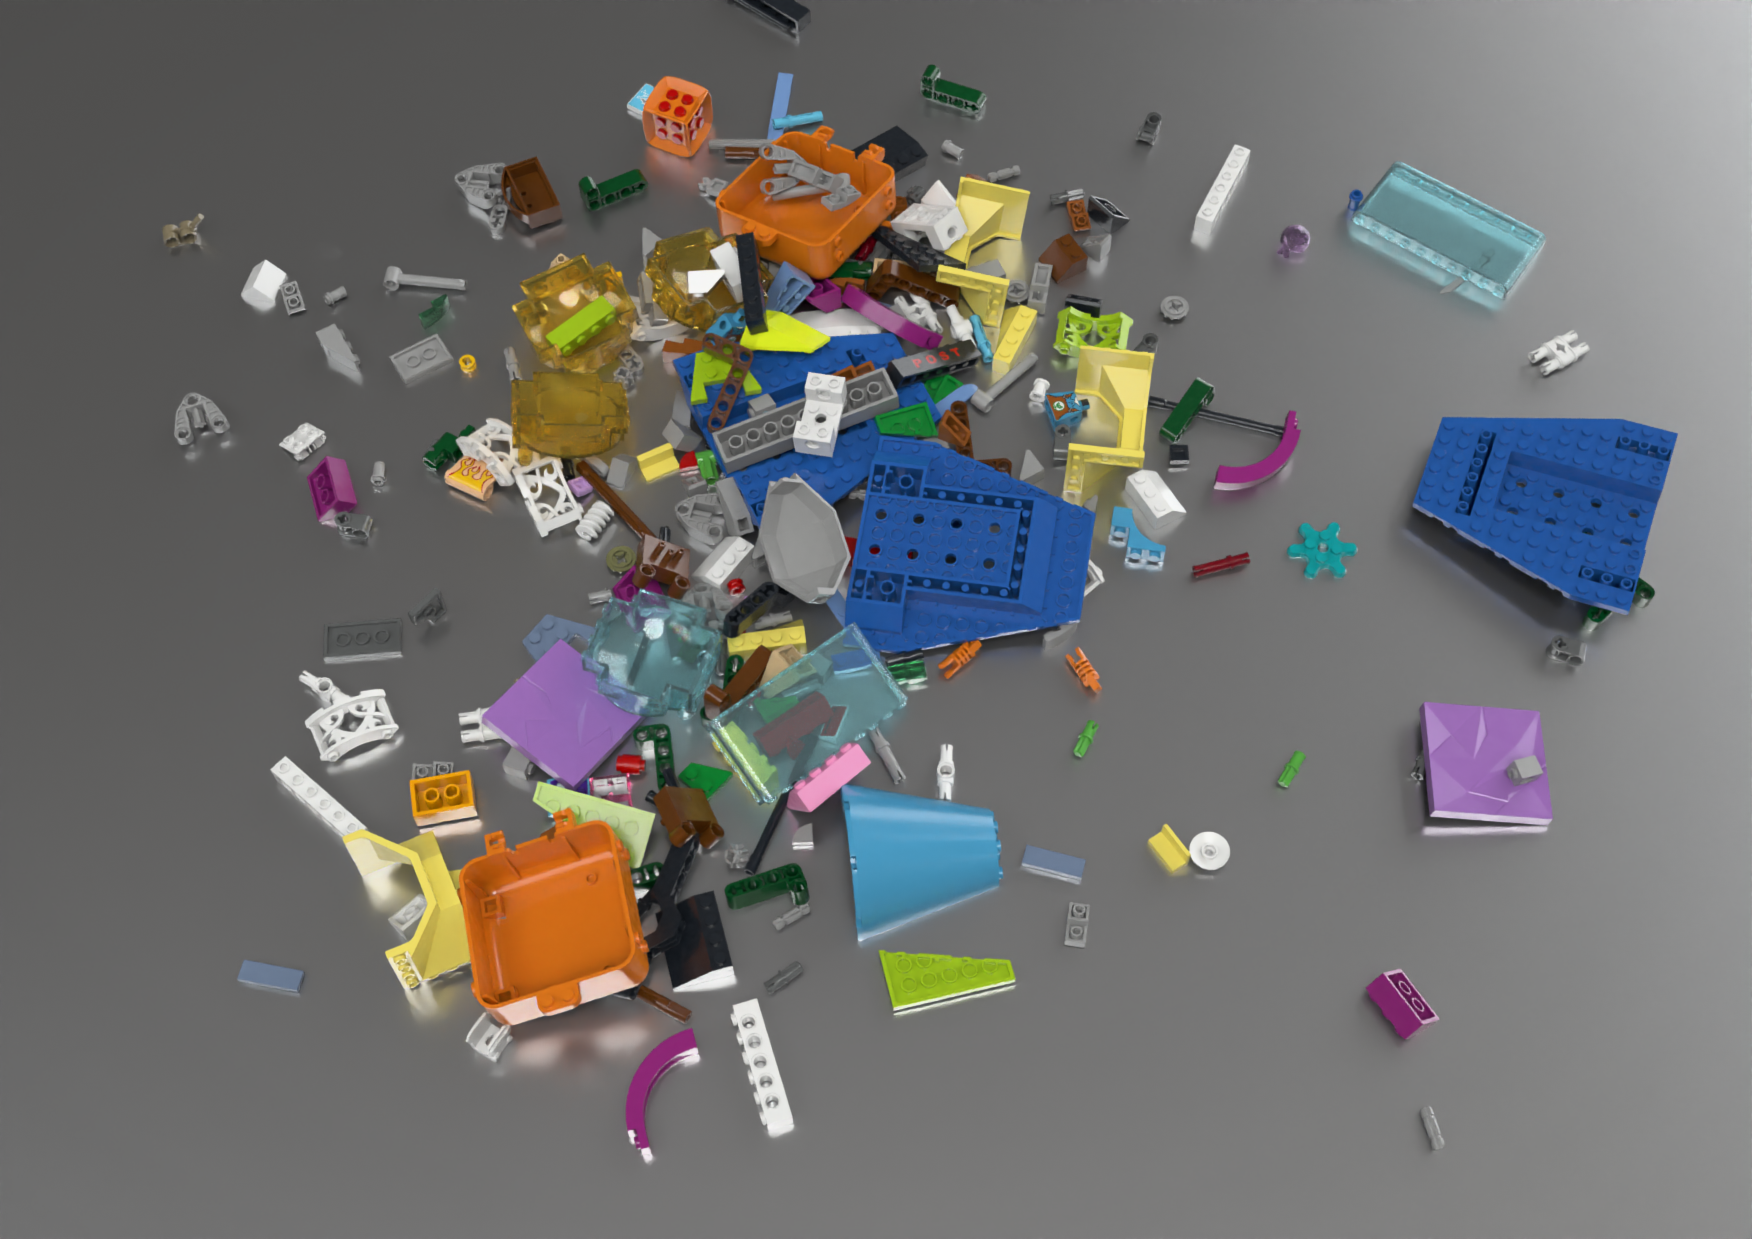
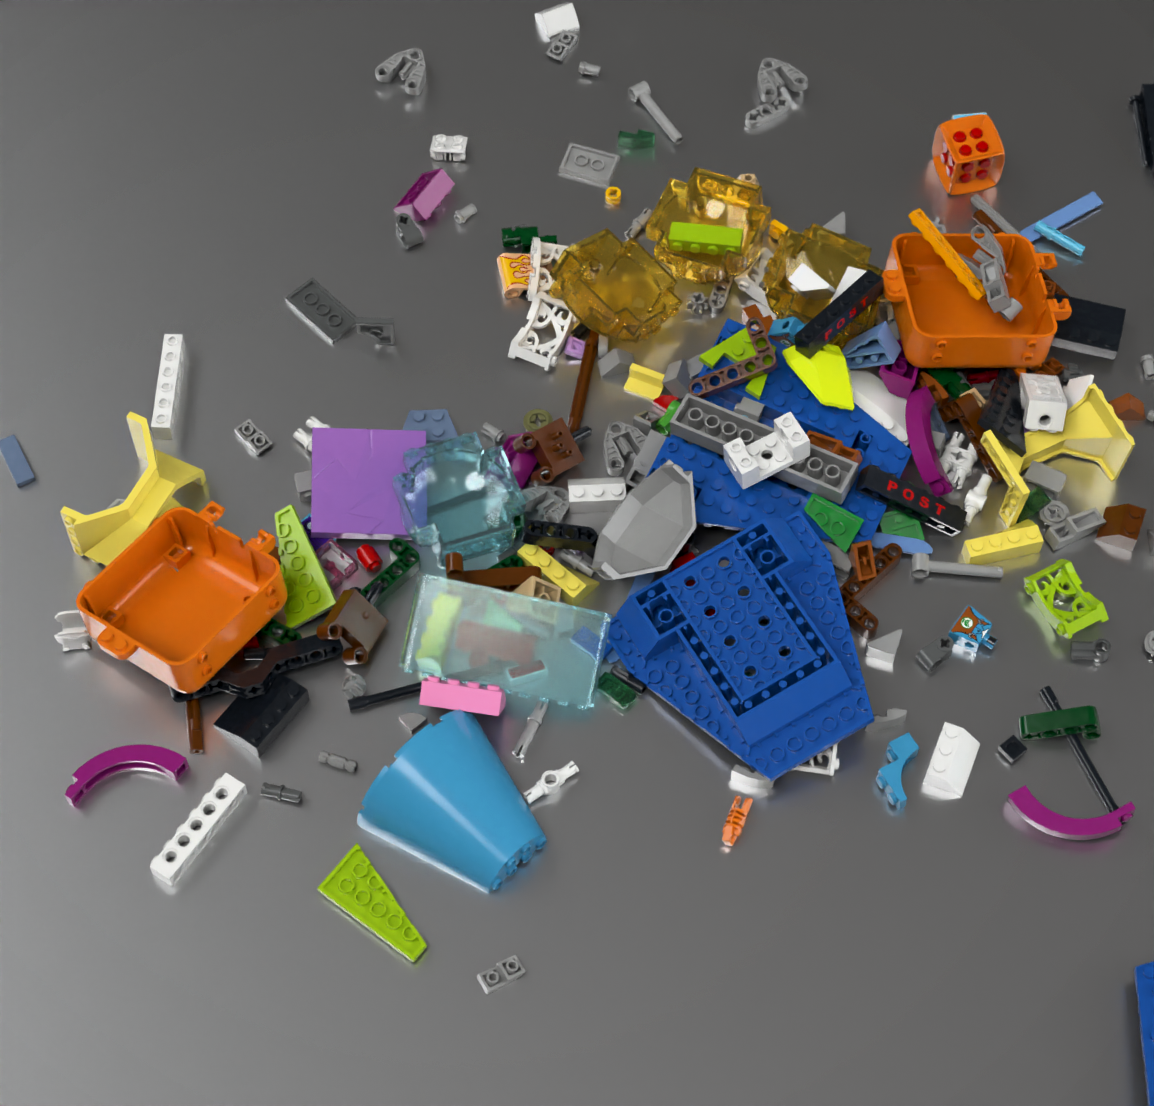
camera: 50 degrees right, 0 degrees up
white pin [299,670,352,702] -> none
white fence [305,689,399,762] -> none
light grey slope [315,324,361,372] -> none
light orange brick [409,770,478,826] -> none
reddish brown piece [501,156,563,229] -> none
white piece [575,500,615,541] -> none
dark green beam [578,169,648,211] -> none
green wing [678,762,733,802] -> none
dark green beam [724,863,810,910] -> none
red bush [727,578,746,596] -> none
light grey slope [821,185,861,211] -> none
orange hinge [938,640,982,679] -> none
medium azure pin [969,315,994,363] -> none
sand blue tile [1022,845,1086,880] -> none
white bush [1029,378,1050,403] -> none
light yellow panel [1063,345,1155,493] -> none
black slope [1064,294,1103,318] -> none
bright green axle [1073,720,1099,757] -> none
light yellow panel [1148,824,1191,874] -> none
white dish [1189,832,1230,870] -> none
dark red pin [1192,552,1250,578] -> none
bright green axle [1278,751,1306,787] -> none
teal plate [1287,522,1358,579] -> none
none -> light orange plate [908,208,987,300]

